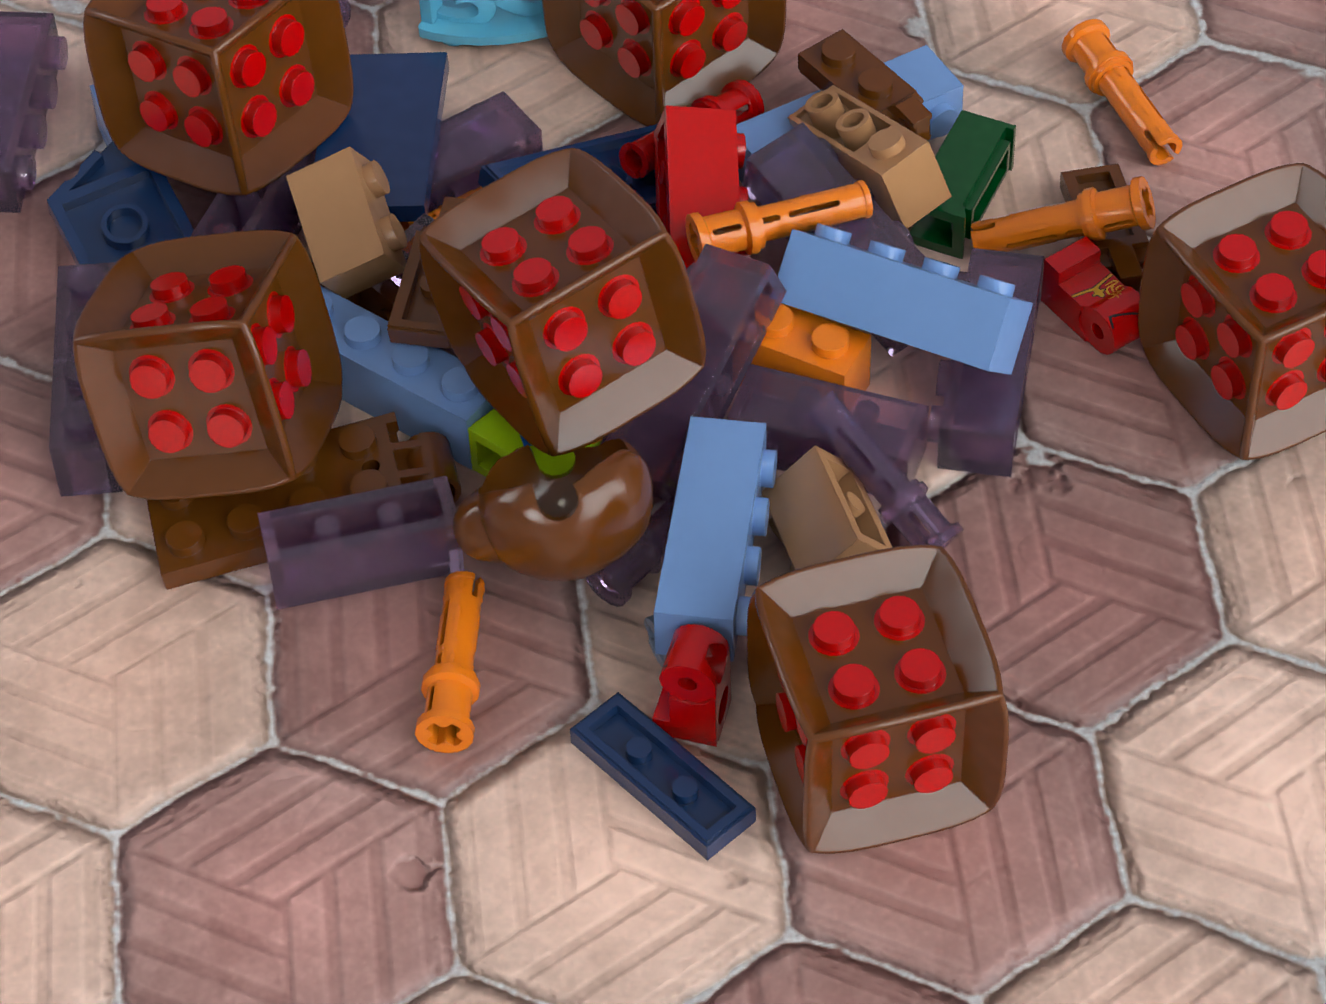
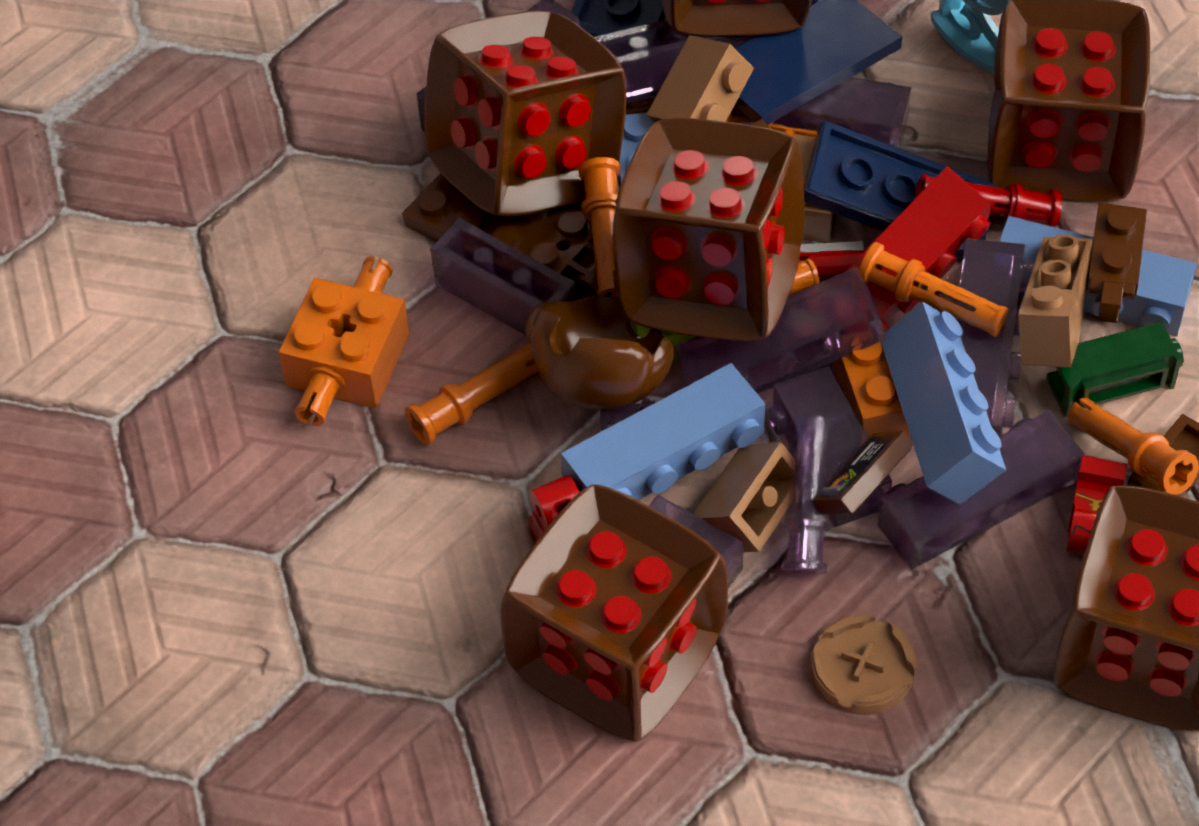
camera: 50 degrees right, 5 degrees up
dark blue tile [570,692,756,861] -> none
none -> orange brick [278,256,410,426]
none -> orange pin [578,157,621,298]
none -> medium nougat tile [810,614,916,715]
none -> reddish brown tile [811,431,913,514]

